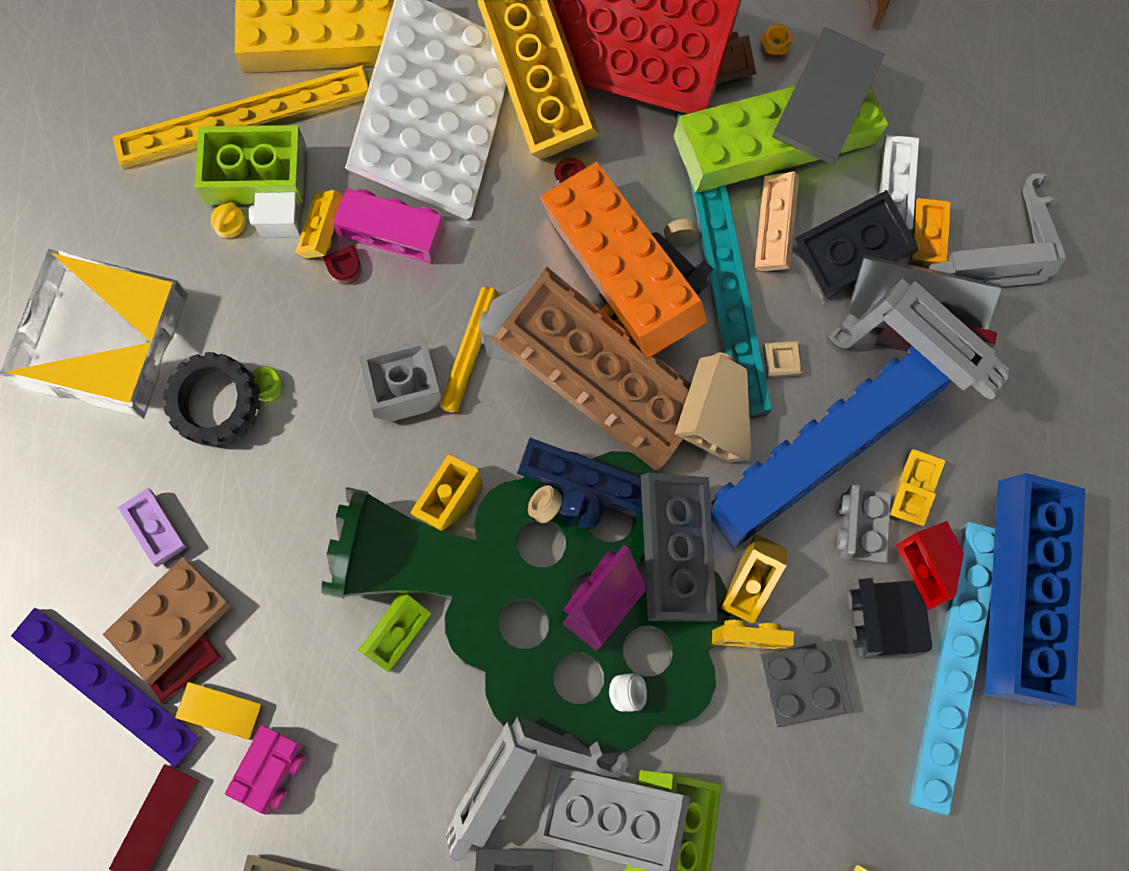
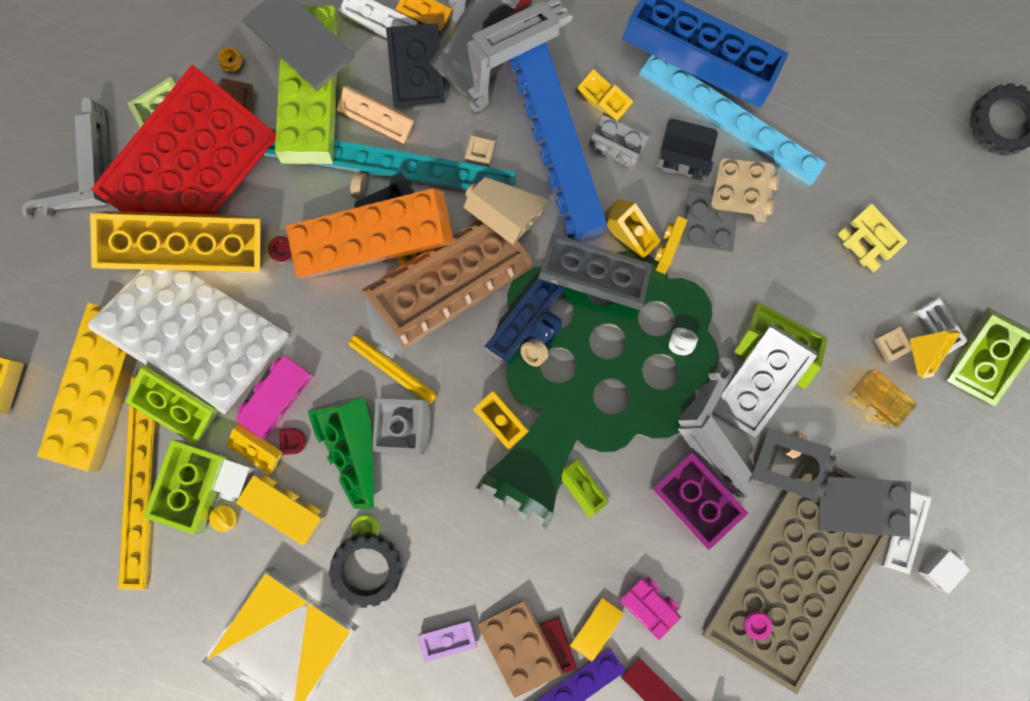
camera: 70 degrees left, 10 degrees up
magenta slope [562,545,647,651] -> none
red slope [896,521,964,610] -> none
none -> lime slope [125,365,218,445]
none -> yellow brick [236,474,325,546]
none -> green wedge [307,397,374,509]
none -> magenta brick [649,453,748,550]
none -> tan bracket [711,159,779,223]

